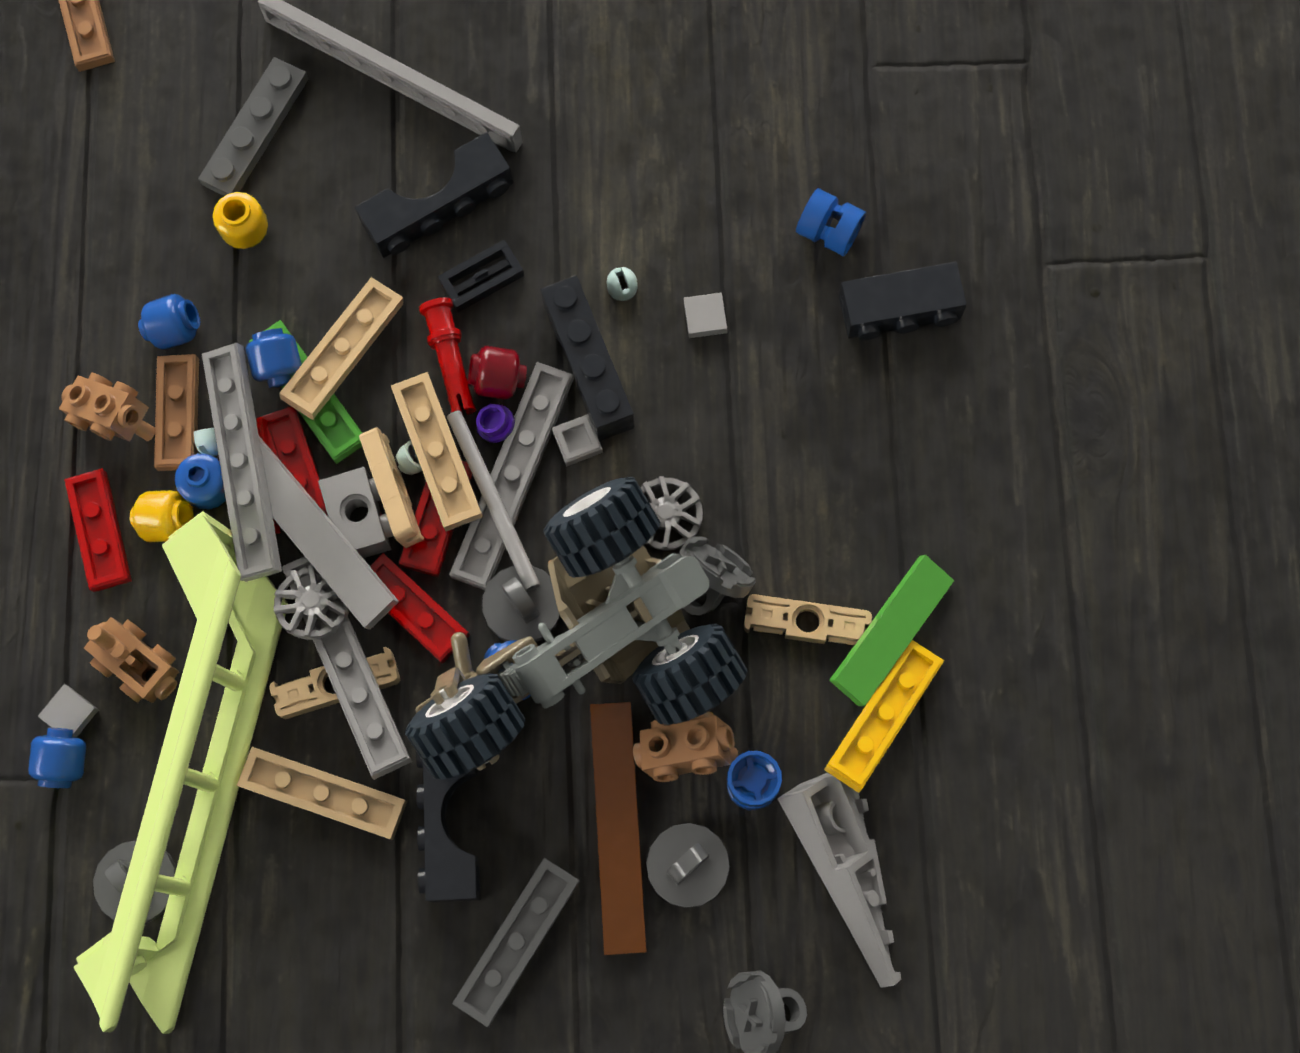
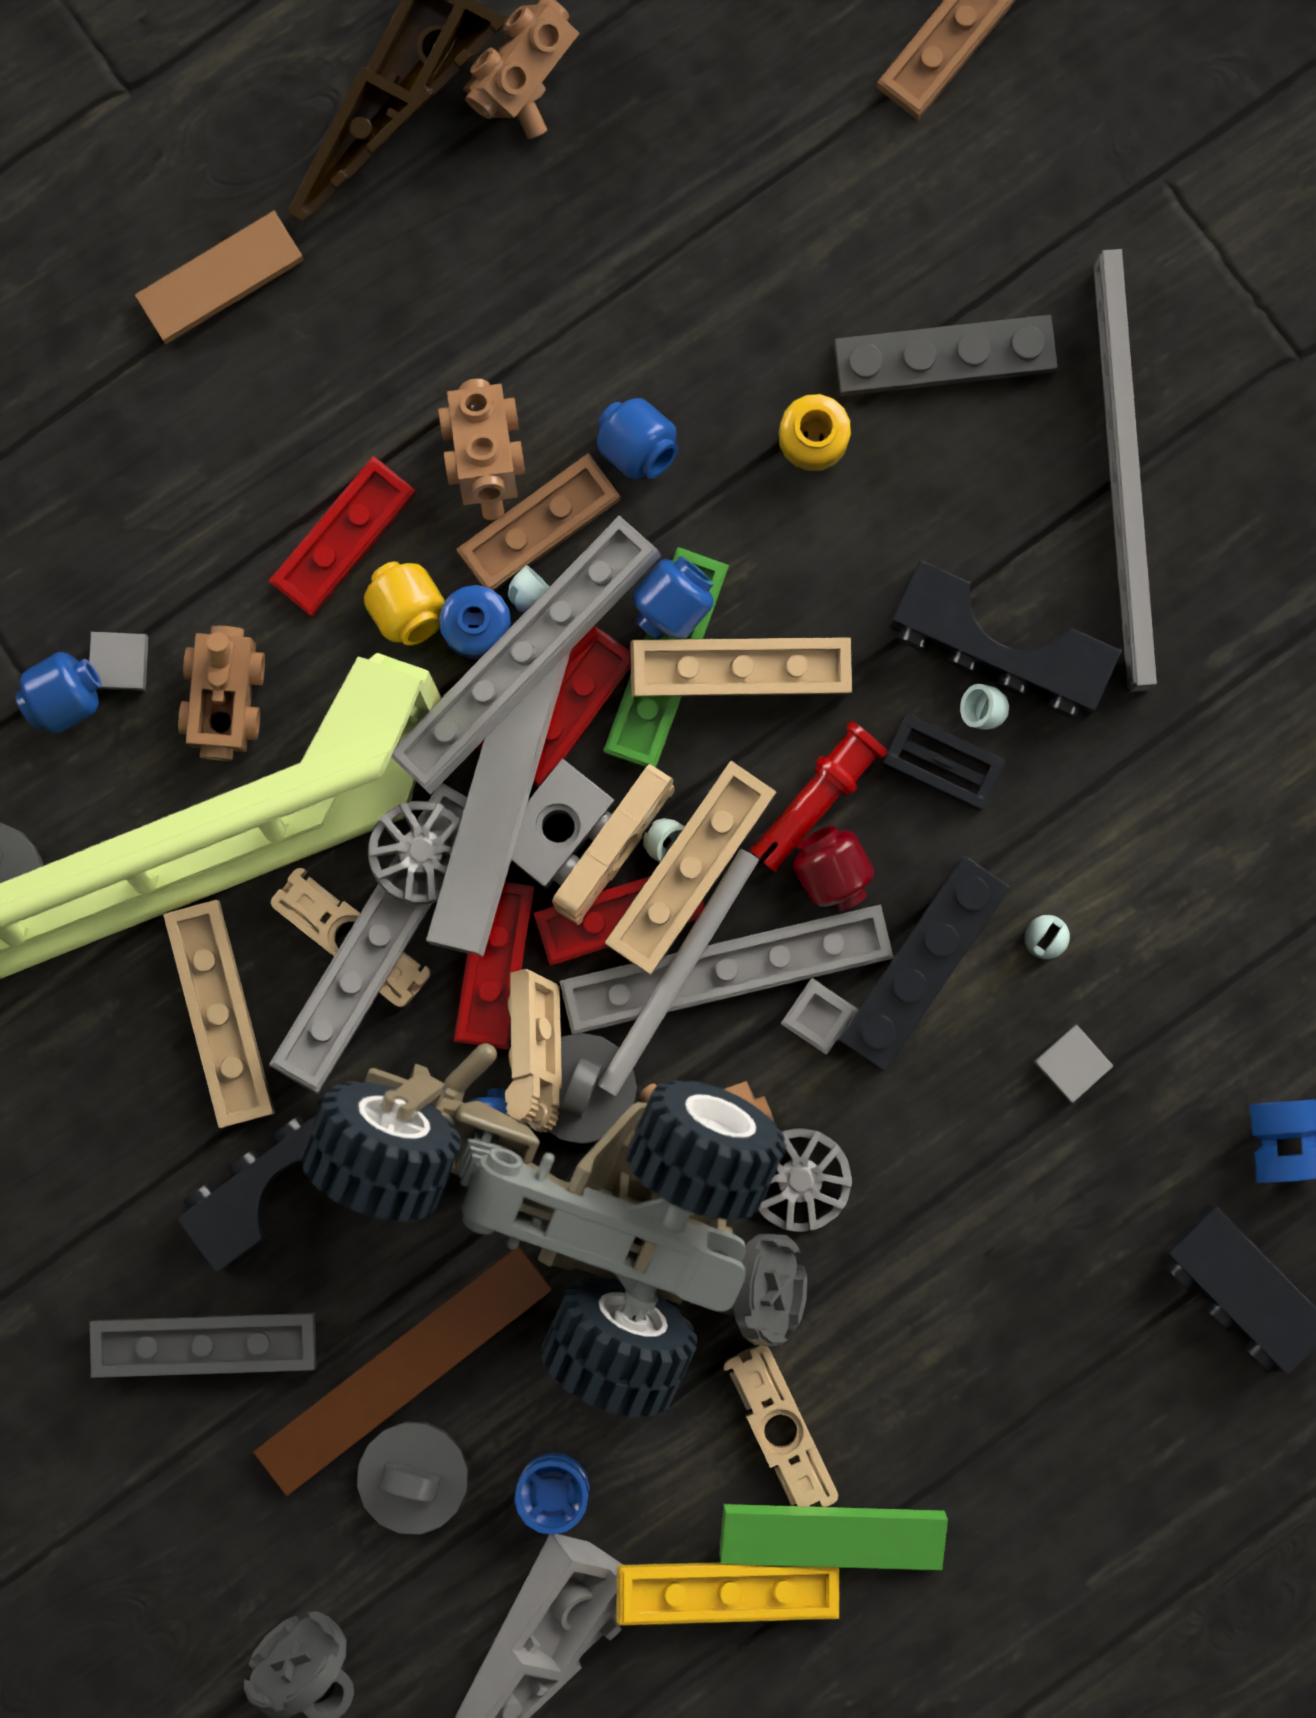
camera: 50 degrees right, 10 degrees up
dark purple plate [476,404,515,443] -> none
medium nougat brick [633,711,738,782] -> none
none -> tan hinge [505,969,562,1133]
none -> light aqua hinge [960,684,1009,730]

